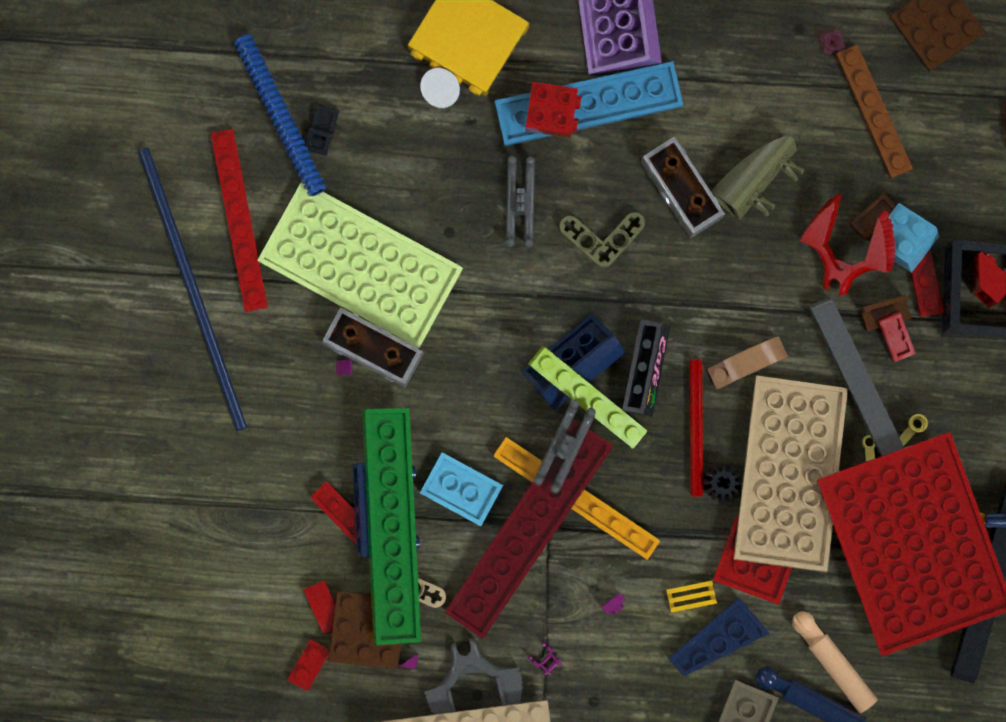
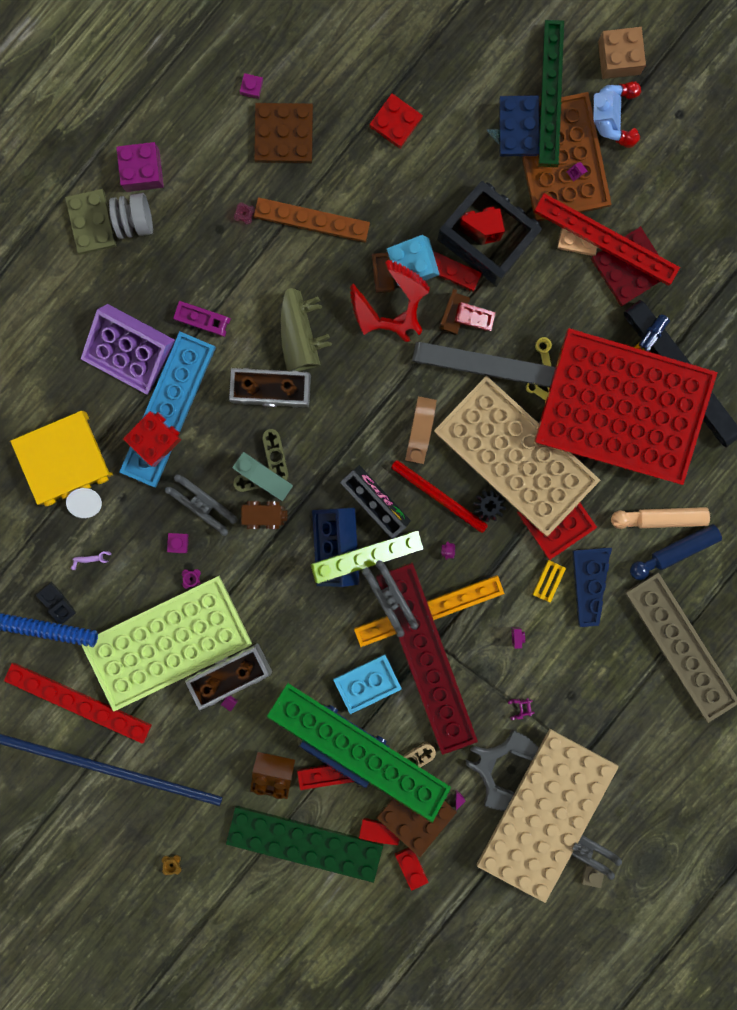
camera: 50 degrees left, 5 degrees up
none -> lavender piece [71,551,111,570]
none -> pearl gold plate [162,855,181,875]
none -> magenta plate [167,533,189,553]
none -> magenta plate [173,301,231,337]
none -> magenta plate [182,569,201,589]
none -> dark green plate [226,805,383,883]
none -> sand green slope [233,452,293,501]
none -> reddish brown brick [241,501,288,529]
none -> reddish brown slope [250,752,295,799]
none -> magenta plate [441,541,455,560]

